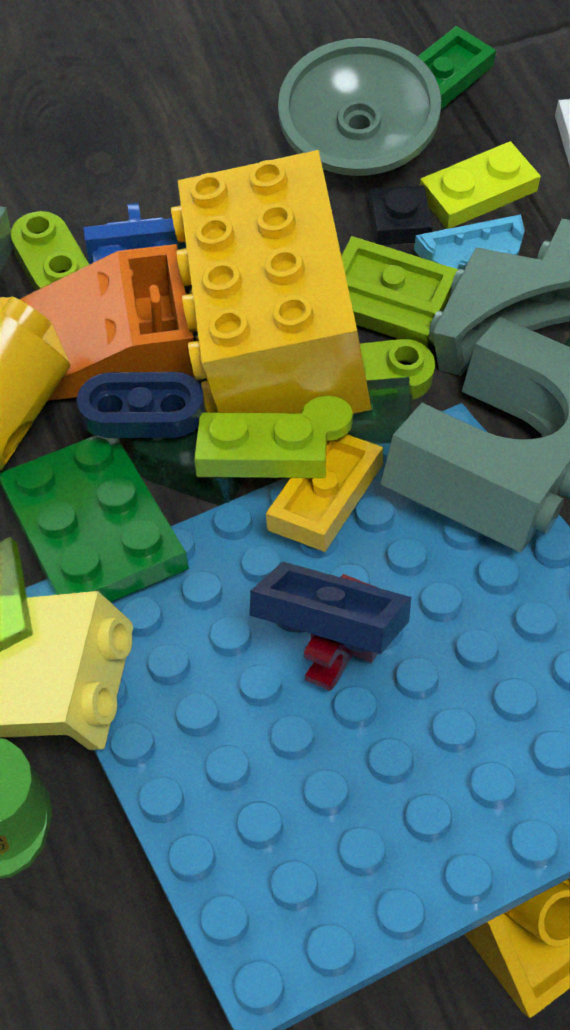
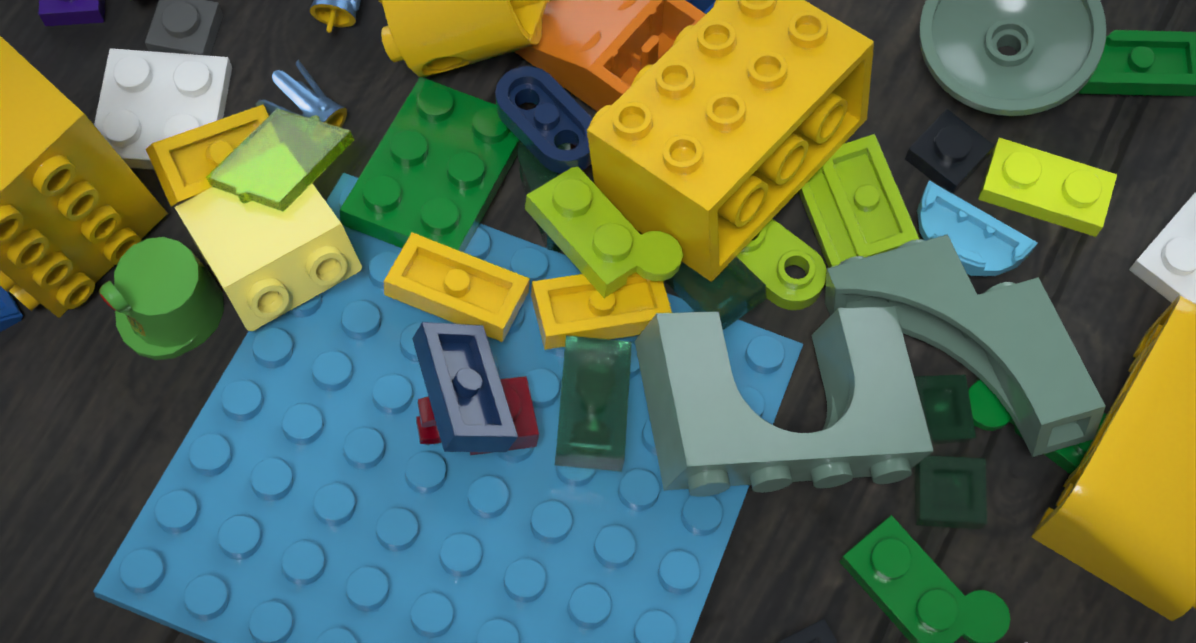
camera: 50 degrees right, 10 degrees up
none -> yellow plate [384,232,530,342]
none -> clear green plate [554,335,632,472]

